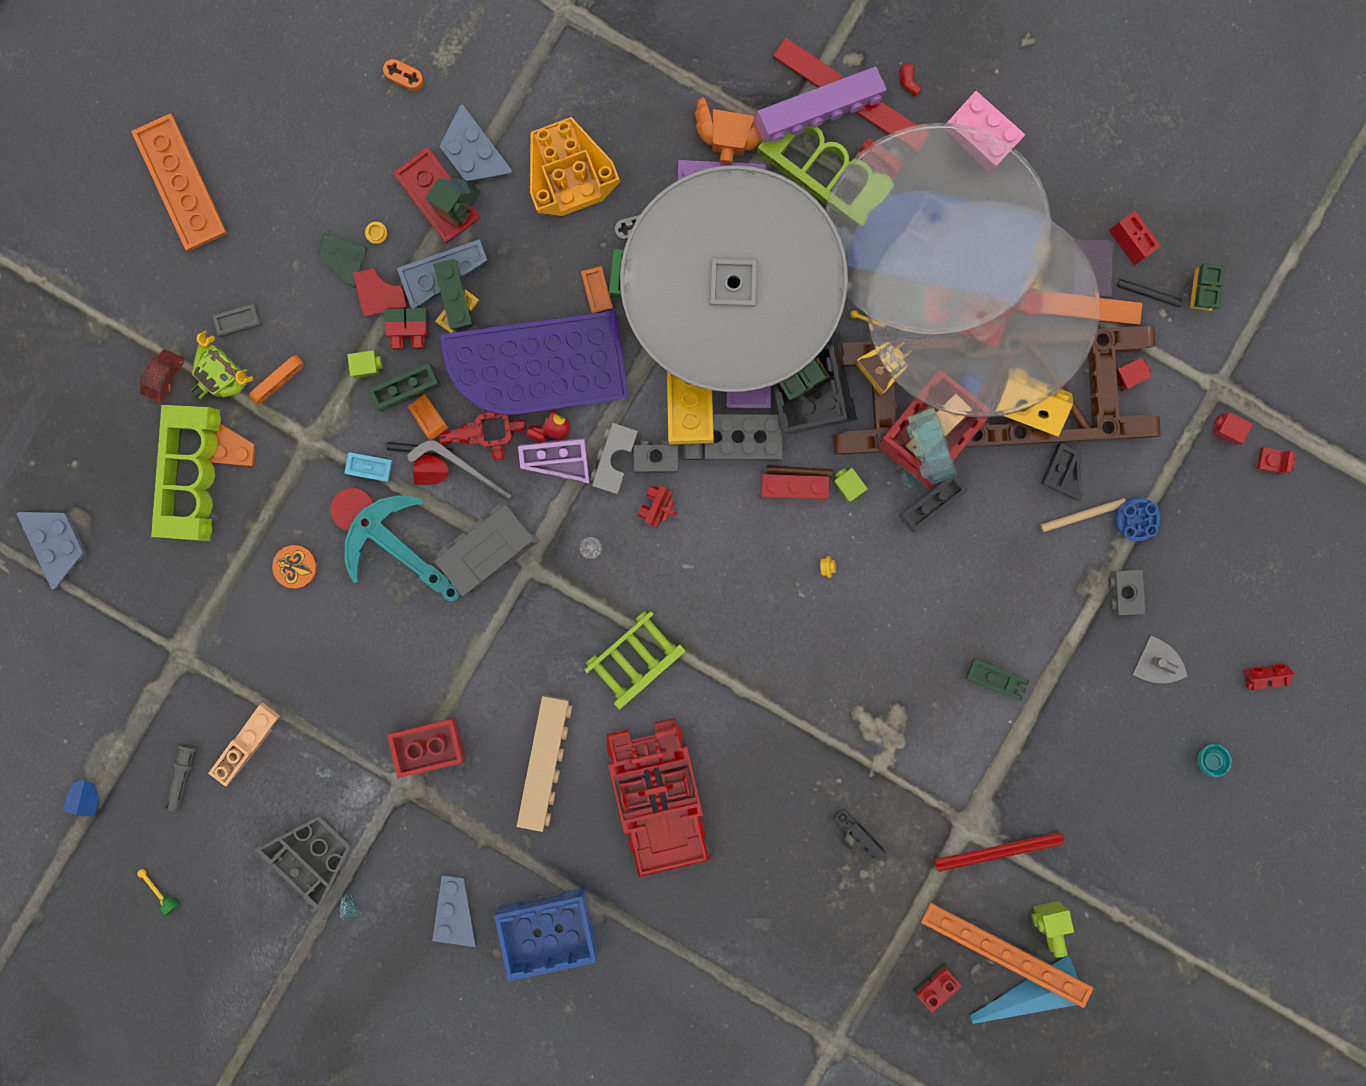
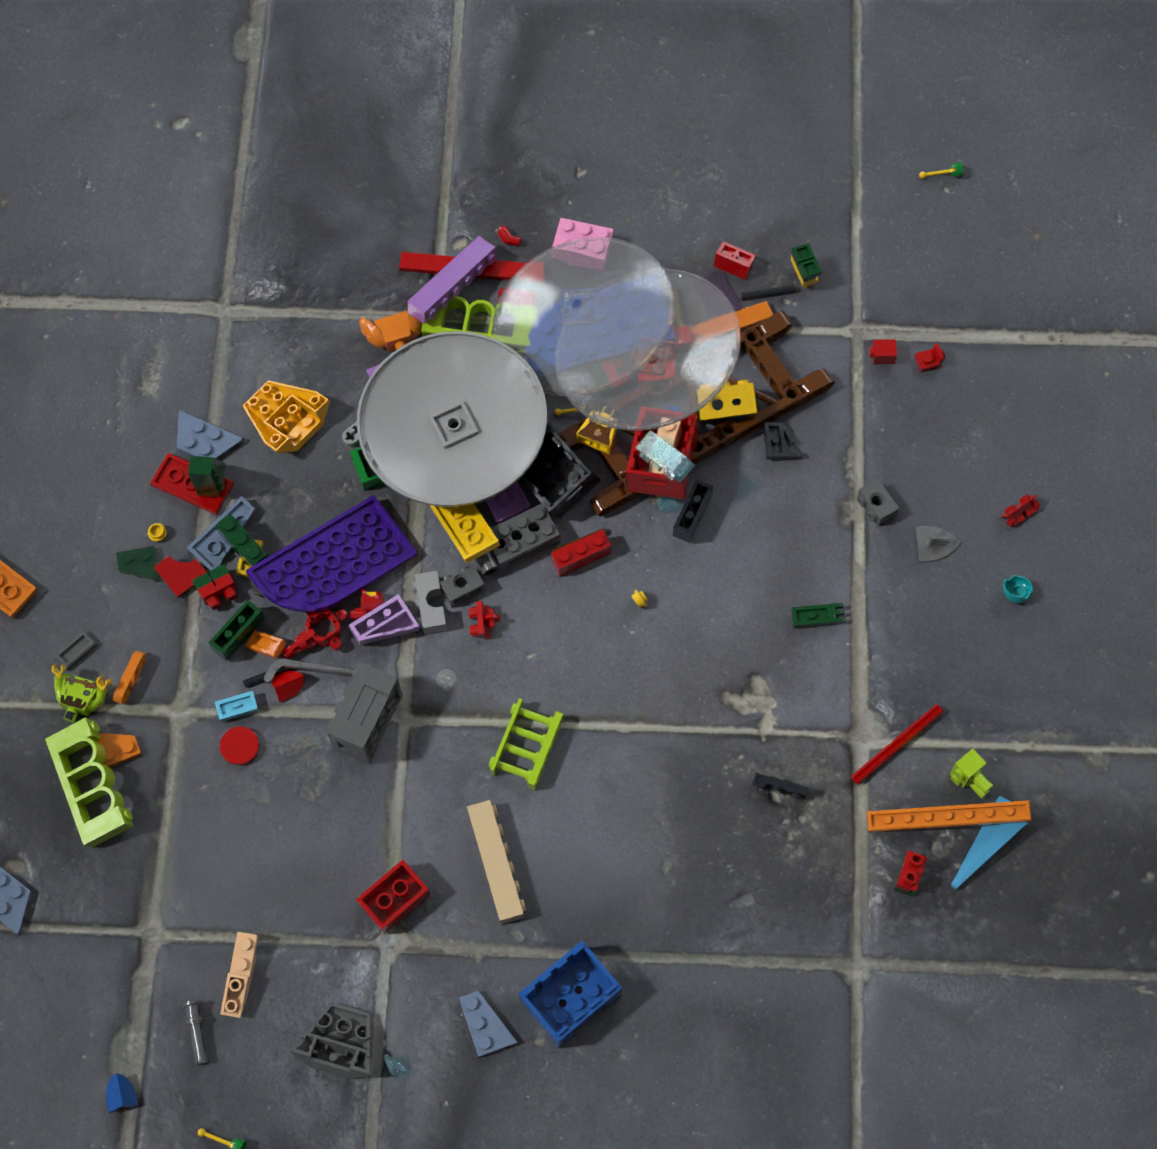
camera: 30 degrees left, 20 degrees down
clear red brick [140,349,184,403] -> none
orange tile [272,545,318,589] -> none
teal piece [344,495,460,601] -> none
lime brick [347,351,383,379] -> none
orange beam [383,59,424,91] -> none
orange tile [581,266,613,314] -> none
red piece [606,718,709,877] -> none
dark green hips [779,358,829,400] -> none
lime brick [833,468,867,503] -> none
tan bar [1040,498,1126,533] -> none
blue tile [1115,497,1161,541] -> none
red brick [1116,358,1151,391] -> none

